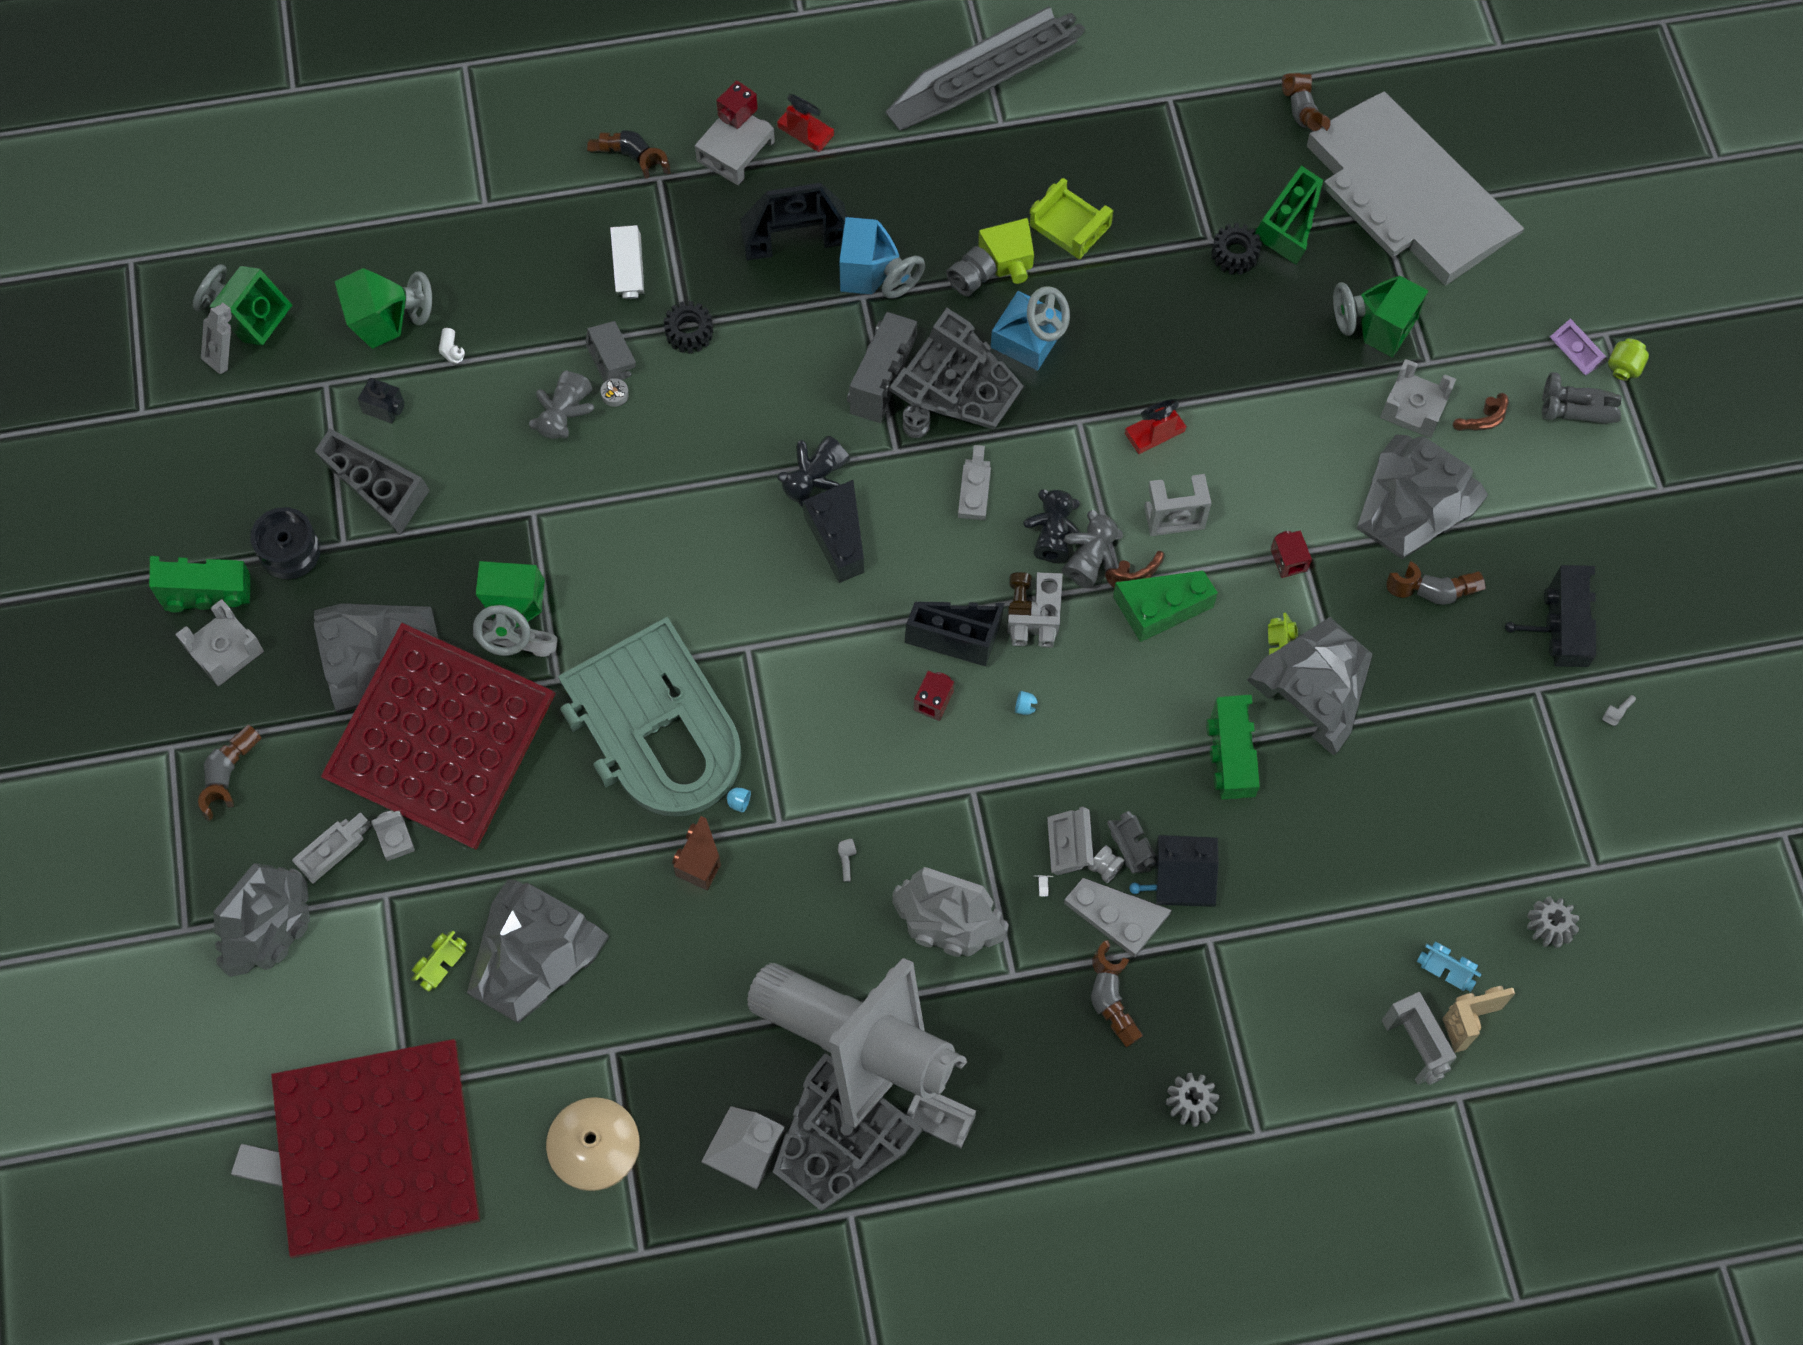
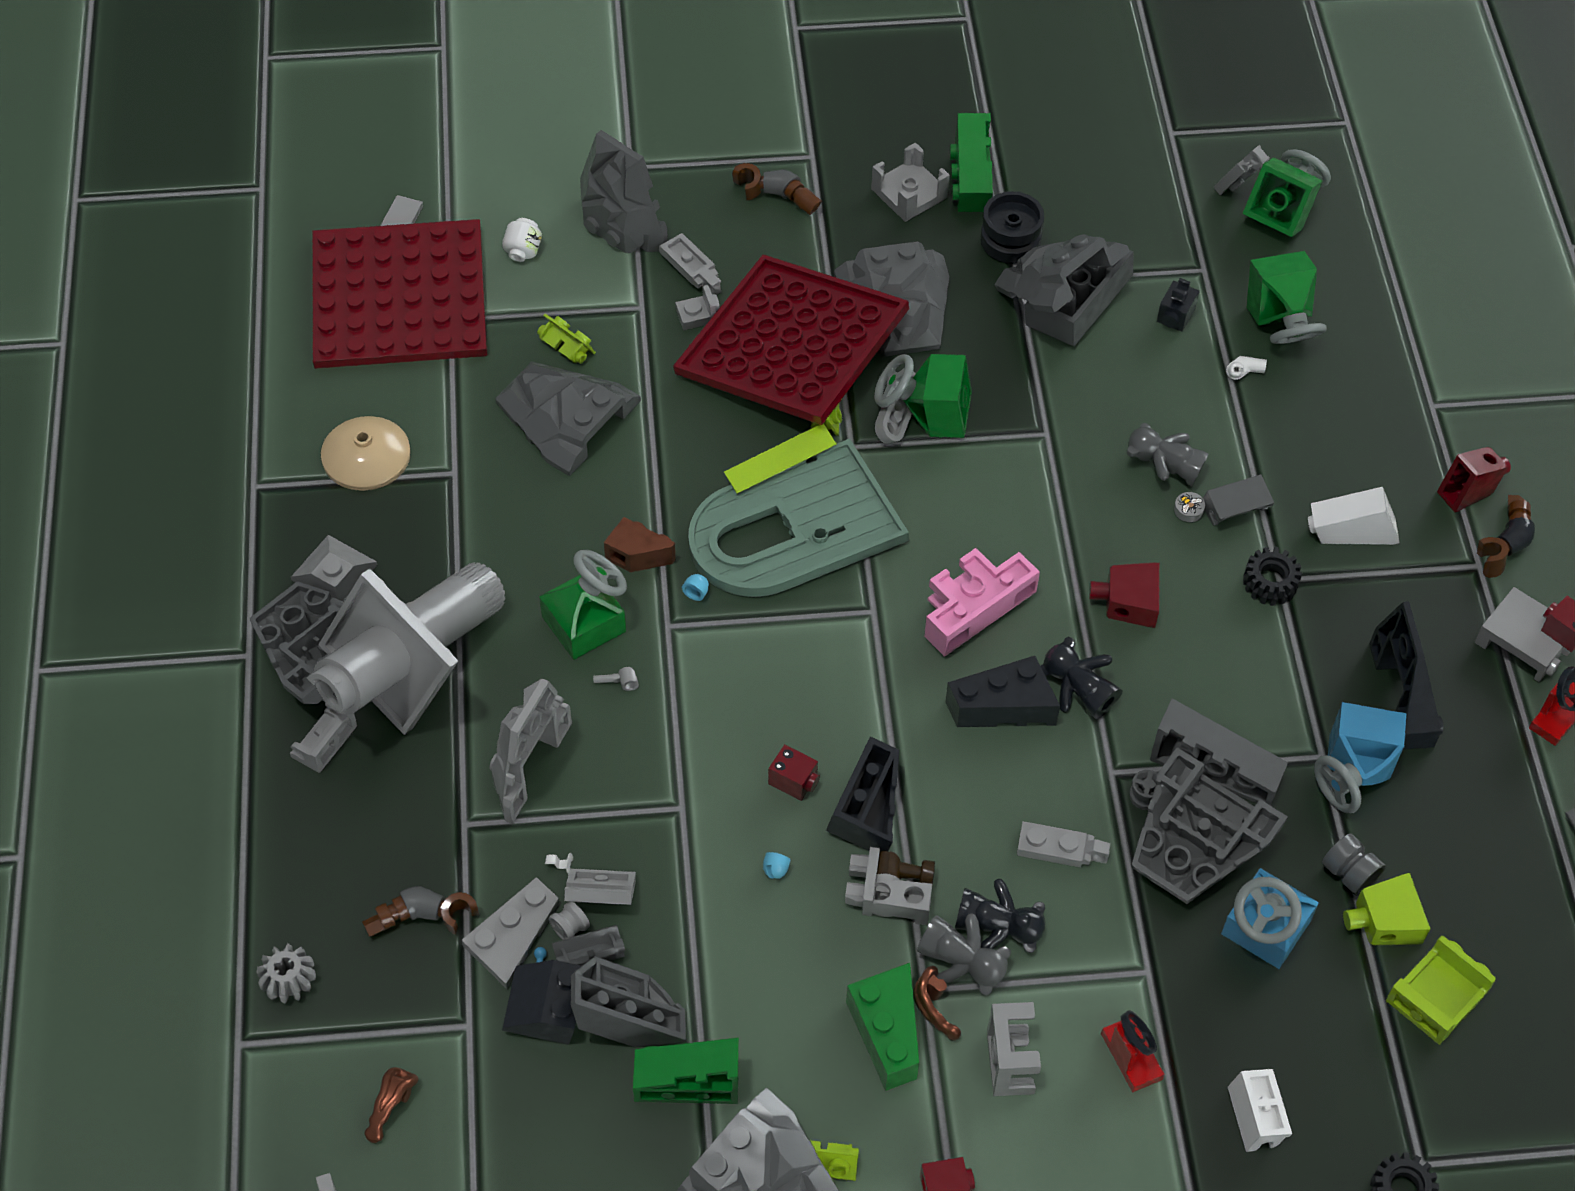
camera: 95 degrees right, 10 degrees down
none -> copper piece [364,1067,418,1143]
none -> white head [502,218,542,262]
none -> green piece [539,550,627,660]
none -> dark grey wedge [571,957,686,1047]
none -> lime sticker [724,423,837,493]
none -> bright pink piece [924,548,1040,657]
none -> dark grey wedge [995,234,1130,313]
none -> dark red torso [1089,563,1160,628]
none -> white hinge [1228,1069,1292,1152]
none -> dark red torso [1437,447,1511,513]

